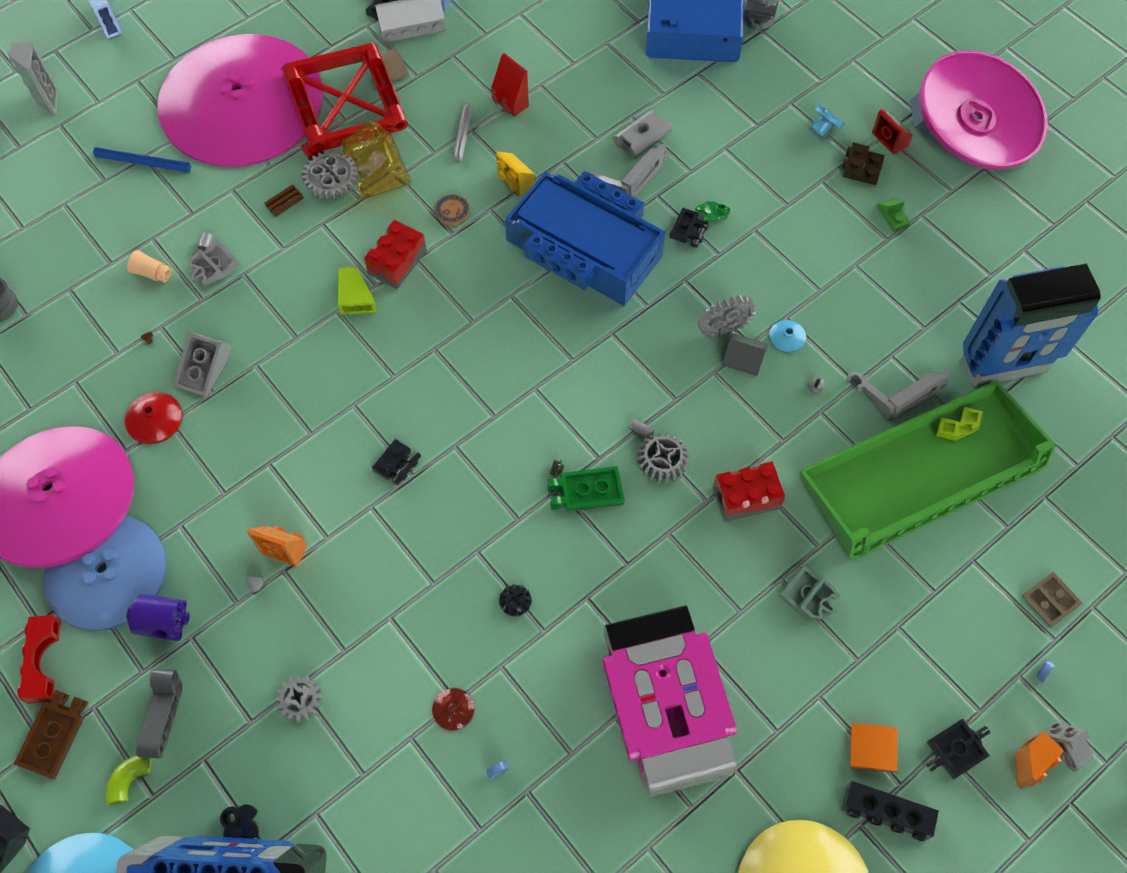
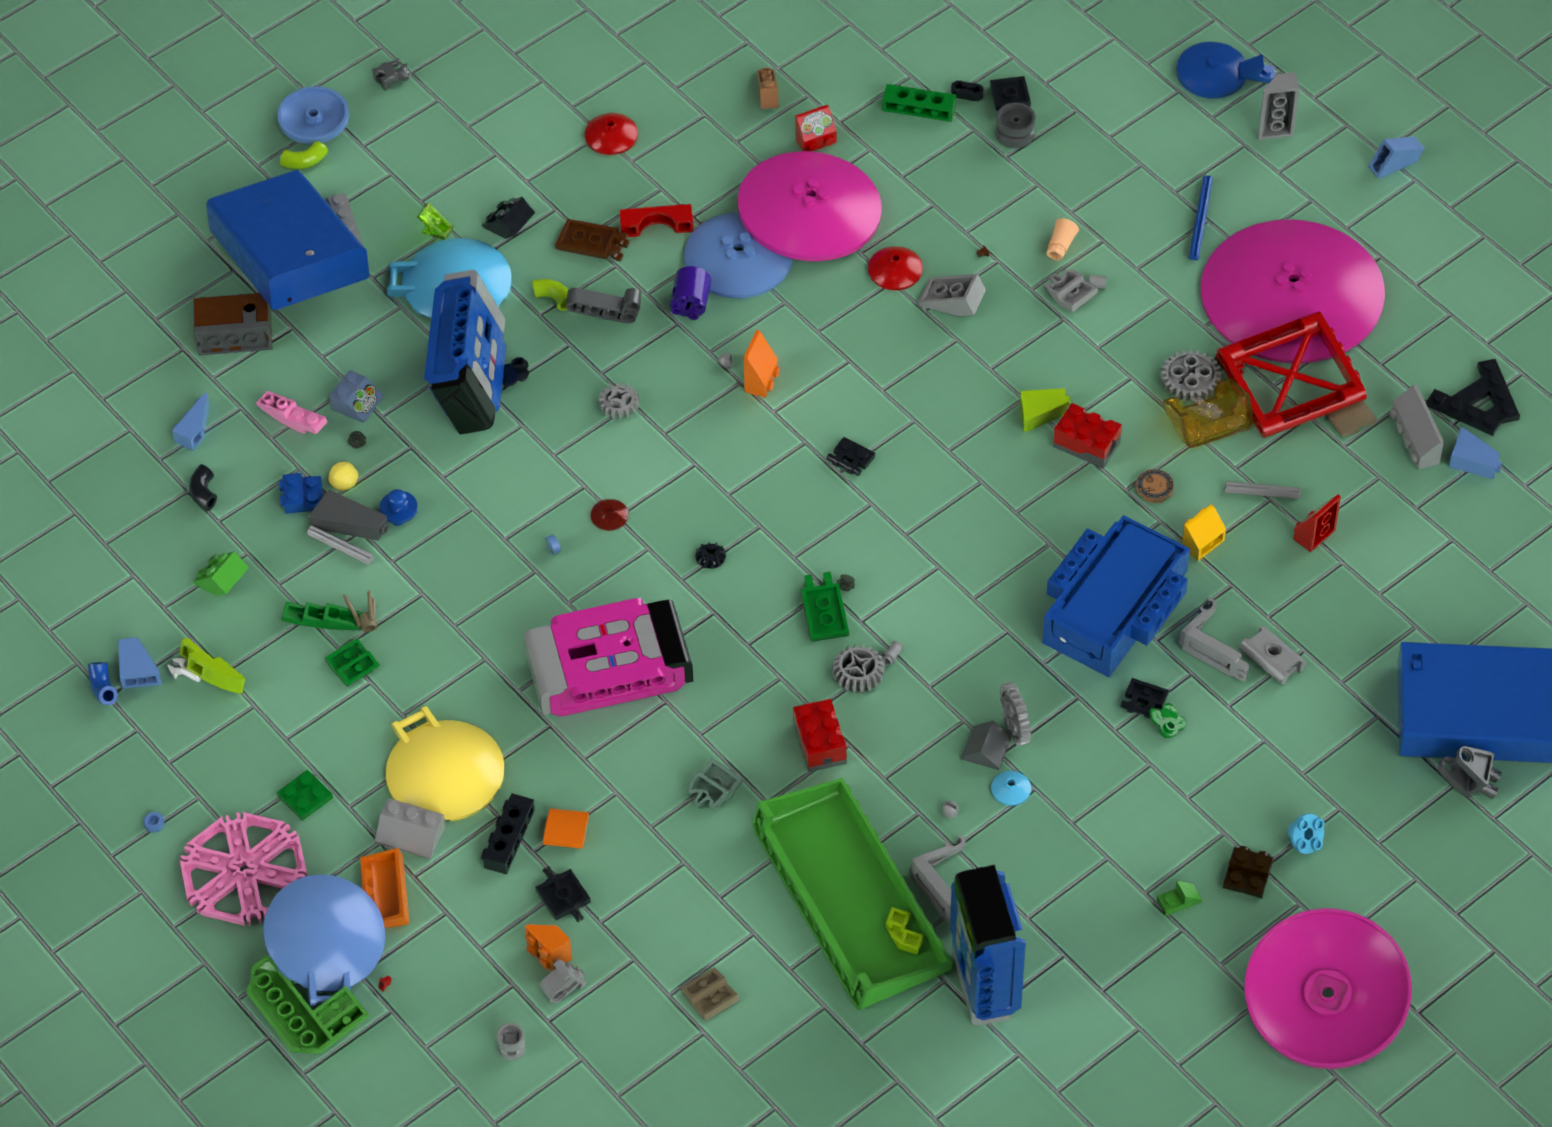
camera: 90 degrees right, 10 degrees down
reddish brown tile [264,184,304,217] -> none
red slope [872,109,913,155] -> none
medium blue tile [1036,660,1055,682] -> none

